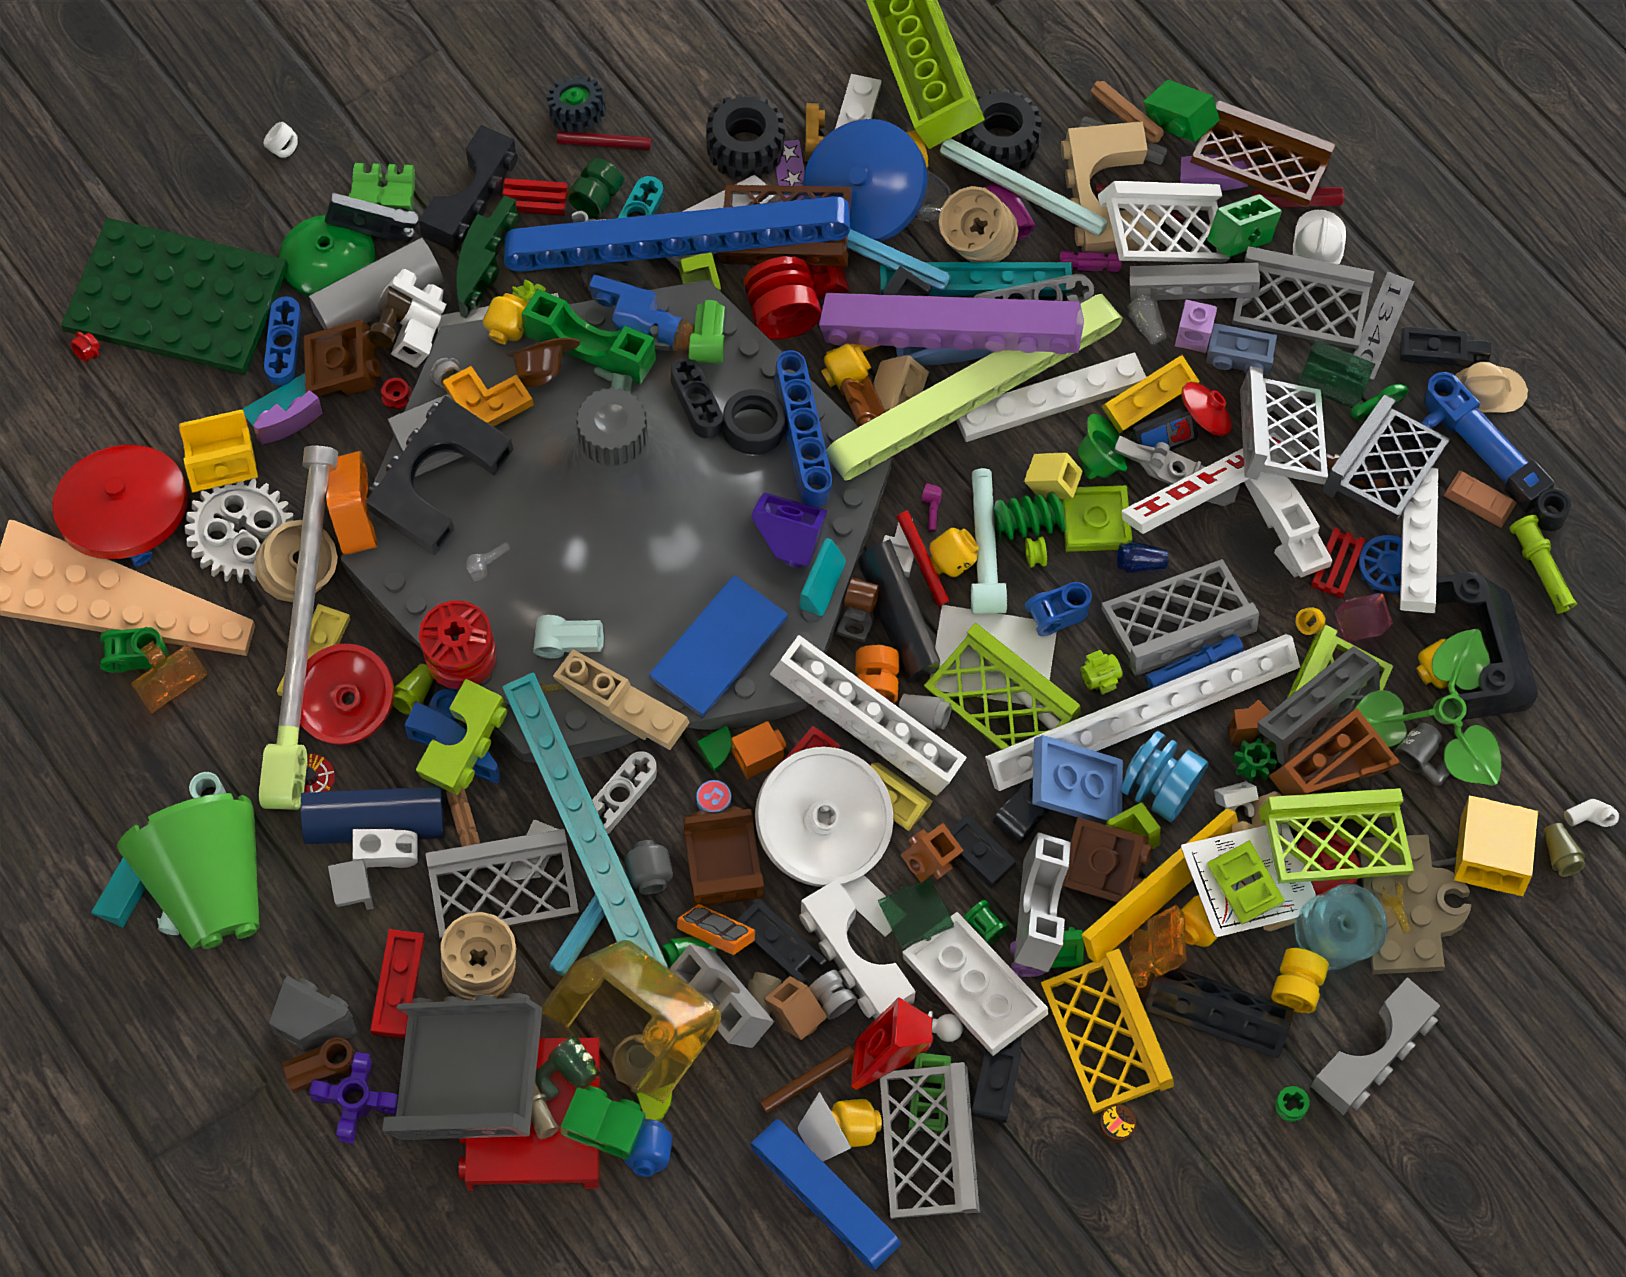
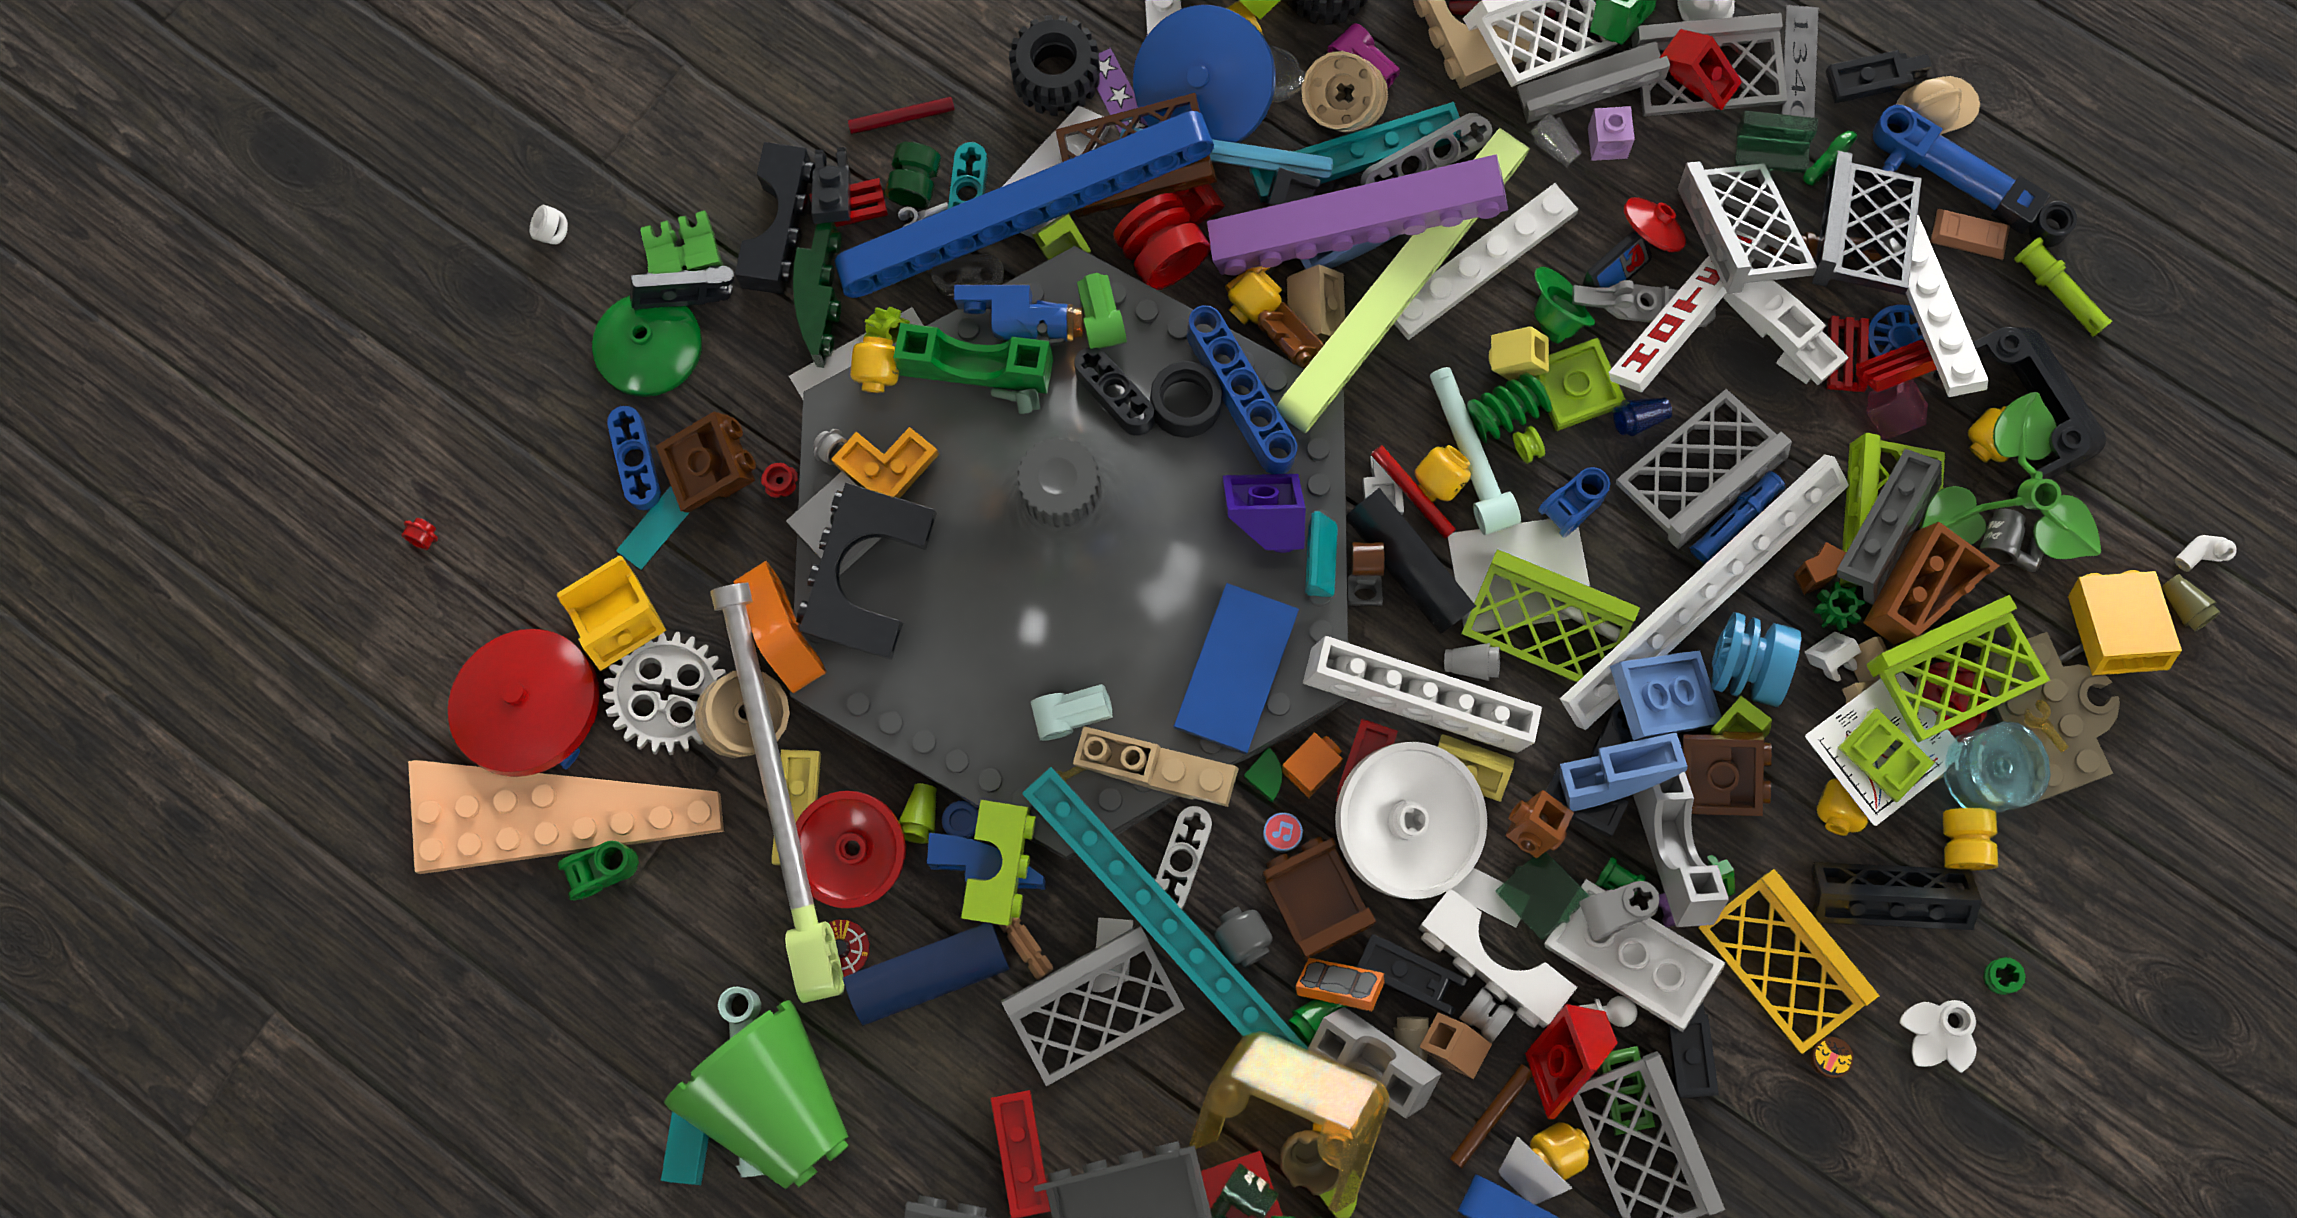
camera: 10 degrees left, 10 degrees up
dark green plate [61,218,288,375] -> none
clear orange plate [130,641,208,713] -> none
medium lavender slope [253,390,323,445] -> none
light grey brick [309,238,444,330] -> none
light grey panel [328,859,374,910] -> none
white leg [353,829,418,870] -> none
white hips [367,269,446,368] -> none
red wheel [418,600,497,689] -> none
tan wheel [440,912,516,1000] -> none
clear hand [466,542,511,581] -> none
reddish brown piece [506,338,580,387] -> none
black wheel [547,75,606,133] -> none
medium azure axle [550,894,605,976] -> none
pearl gold plate [805,103,825,161] -> none
orange wheel [855,645,899,703] -> none
magenta hand [921,483,942,531] -> none
light aqua axle [940,138,1107,236] -> none
magenta axle [1059,251,1122,272] -> none
lime gear [1080,650,1122,694] -> none
yellow tile [1082,808,1238,964] -> none
yellow plate [1102,355,1200,434] -> none
clear orange plate [1129,905,1186,988] -> none
sand blue bracket [1205,323,1277,375] -> none
yellow hinge [1296,607,1326,635] -> none
light grey arch [1311,977,1440,1116] -> none
none -> black hinge [812,147,851,224]
none -> medium blue slope [1560,733,1687,811]
none -> light grey piece [1579,881,1659,940]
none -> red slope [1660,29,1742,110]
none -> red tile [1856,340,1937,392]
none -> white plate [1900,1000,1977,1073]

